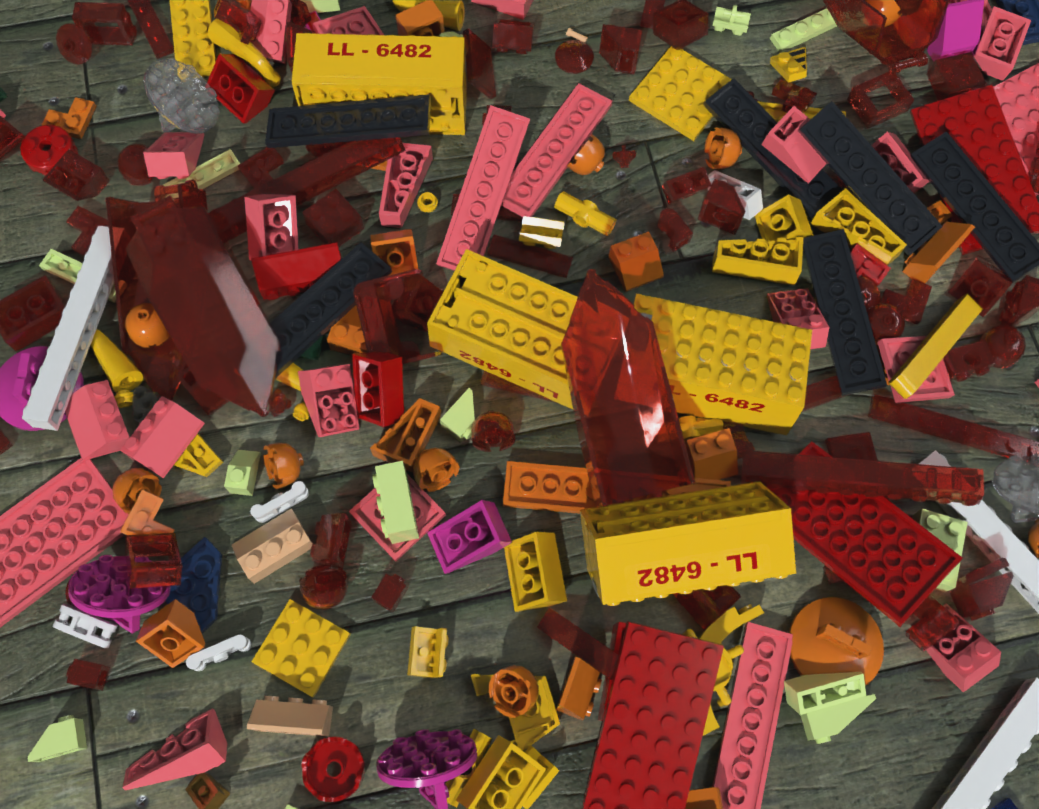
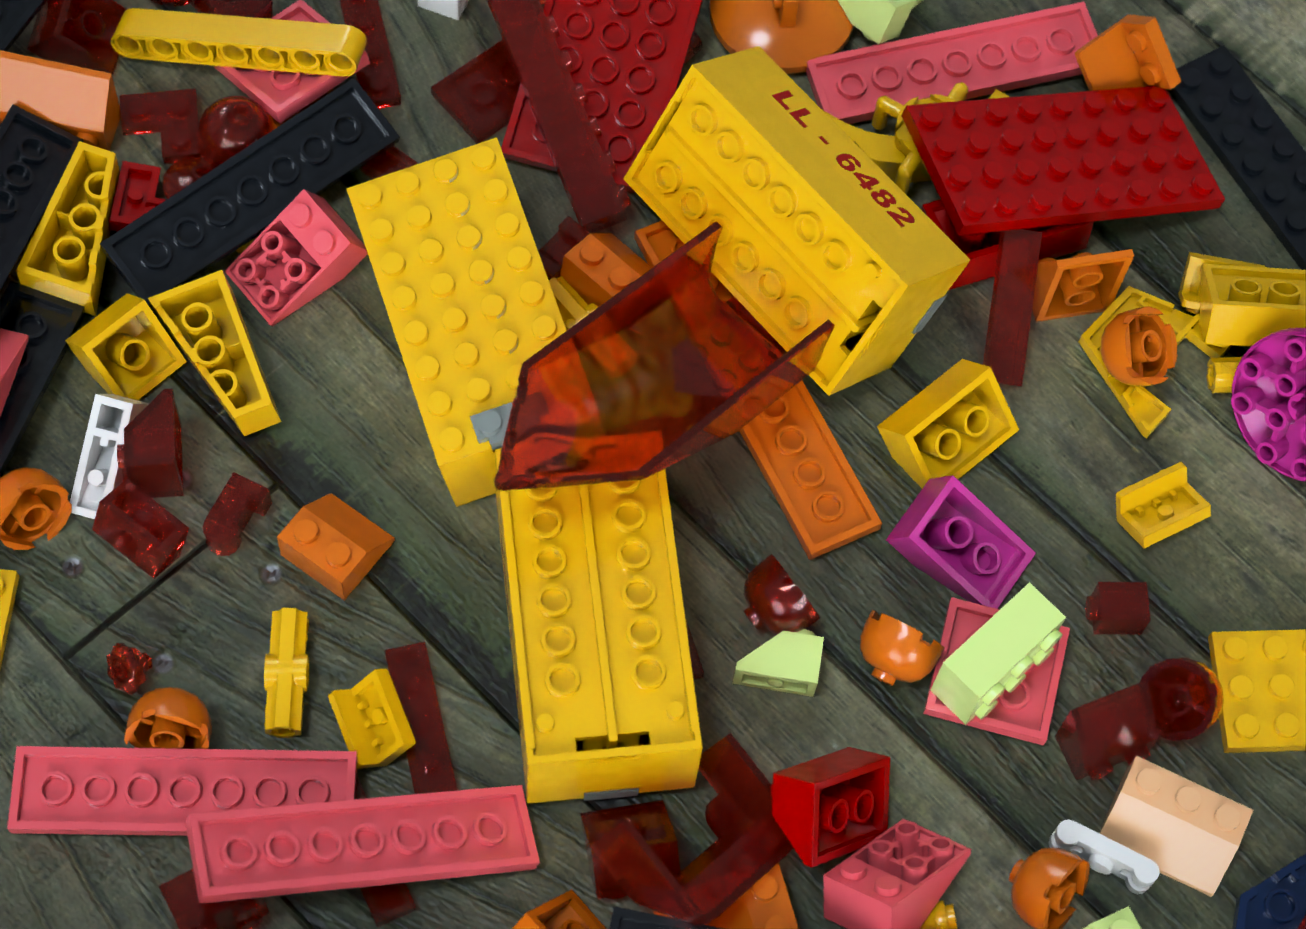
camera: 125 degrees left, 5 degrees down
orange wedge [370,398,441,473] -> none

